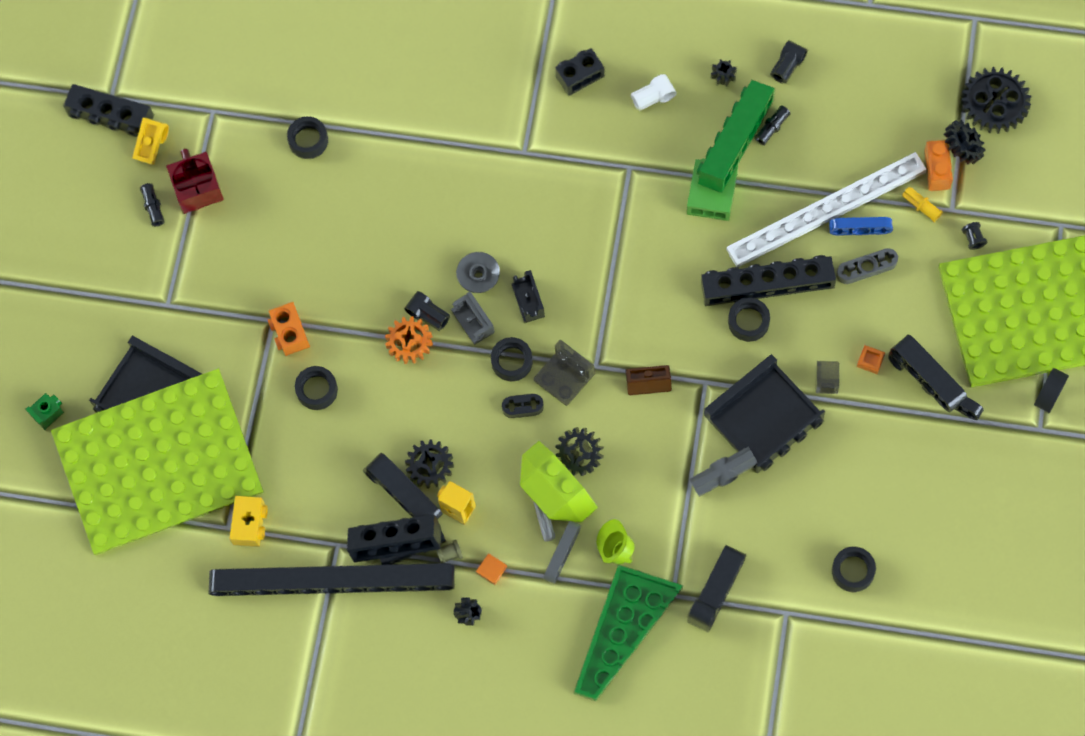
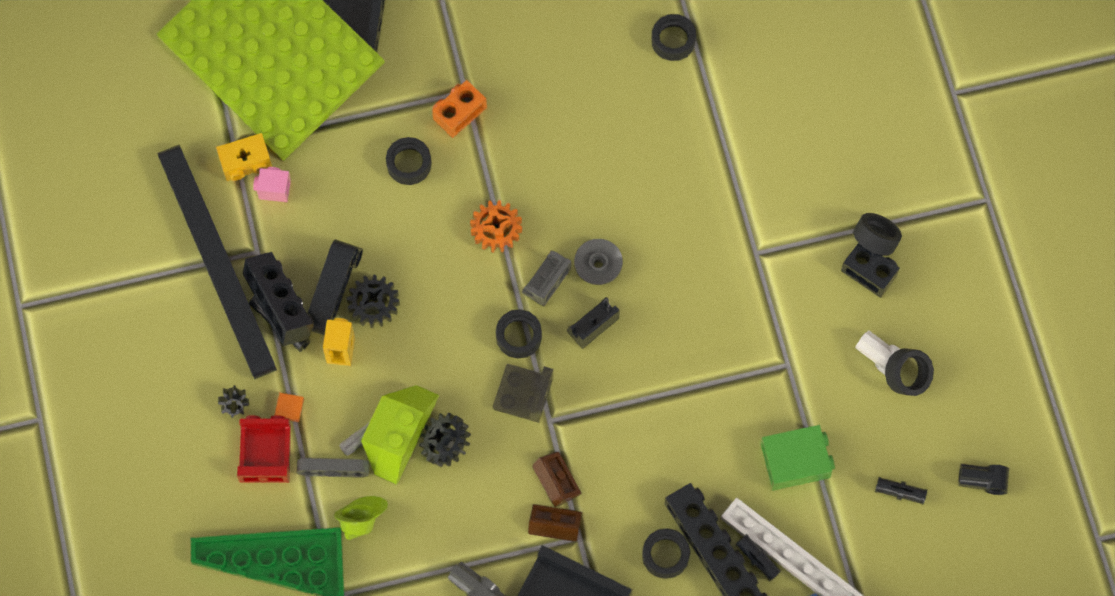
camera: 60 degrees right, 0 degrees up
black piece [404,291,450,331] -> none
olive bush [436,539,463,563] -> none
black beam [502,394,544,418] -> none
green brick [697,80,775,193] -> none
black gear [711,59,737,87] -> none
none -> red panel [237,415,291,483]
none -> bright pink brick [254,167,291,202]
none -> reddish brown slope [528,504,582,542]
none -> black pin [735,534,781,582]
none -> black tyre [853,213,902,256]
none -> black tyre [885,348,934,396]

